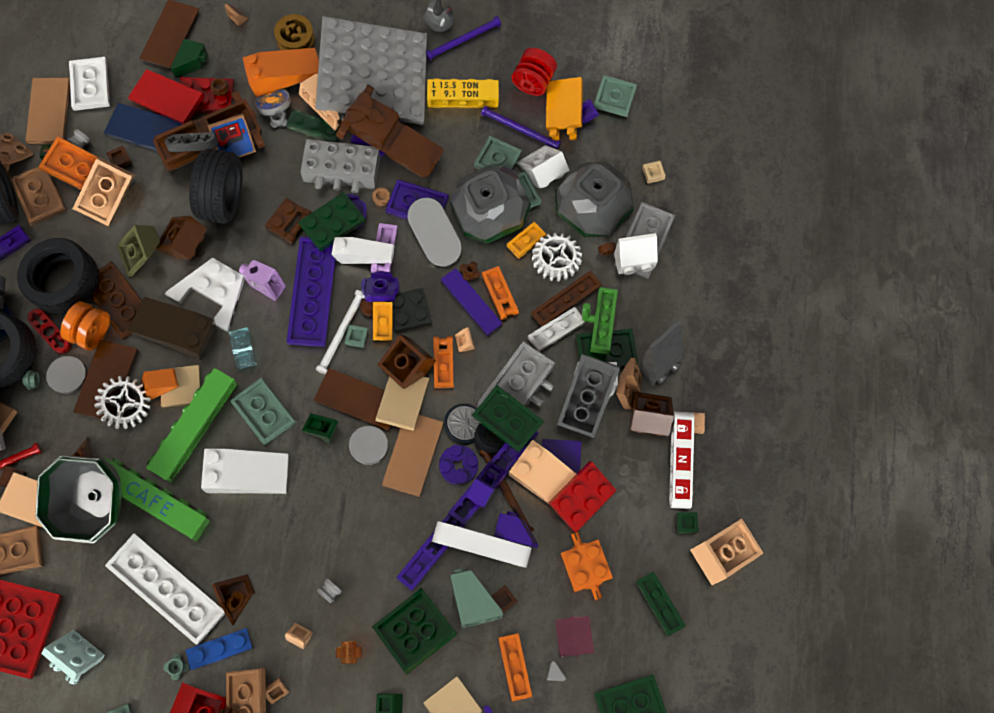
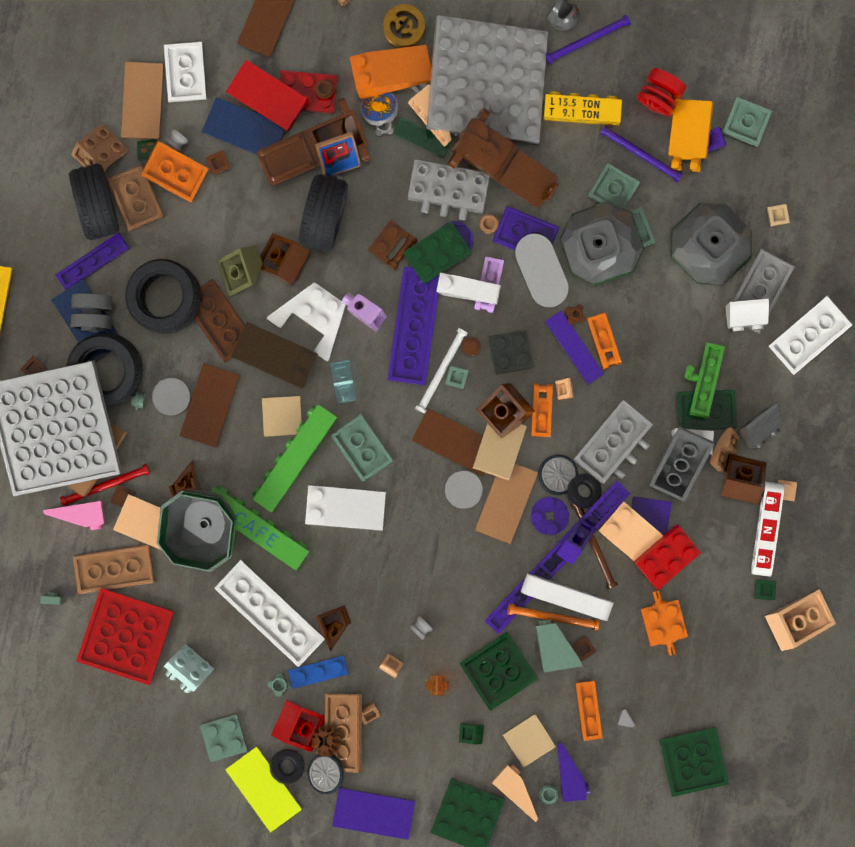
camera: 10 degrees right, 15 degrees up
red beam [27,309,72,355] -> none
orange wheel [60,301,110,351] -> none
light nougat slope [73,157,135,226] -> none
white gear [94,376,151,429] -> none
orange slope [140,369,179,400] -> none
dark grey beam [164,132,218,152] -> none
dark green slope [171,39,208,78] -> none
dark green slope [302,413,339,444] -> none
dark purple plate [361,271,400,302] -> none
light orange plate [373,302,392,341] -> none
dark green plate [472,385,544,453] -> none
dark purple slope [494,511,538,548] -> none
light orange plate [507,222,547,259] -> none
white slope [517,145,570,188] -> none
white plate [528,307,585,352] -> none
reddish brown plate [531,270,602,327] -> none
white gear [532,232,582,282] -> none
clear pink piece [555,616,594,657] -> none
reddish brown tile [598,242,616,256] -> none
dark green plate [635,571,686,637] -> none
none -> orange bar [507,603,600,631]
none -> white plate [769,295,853,375]

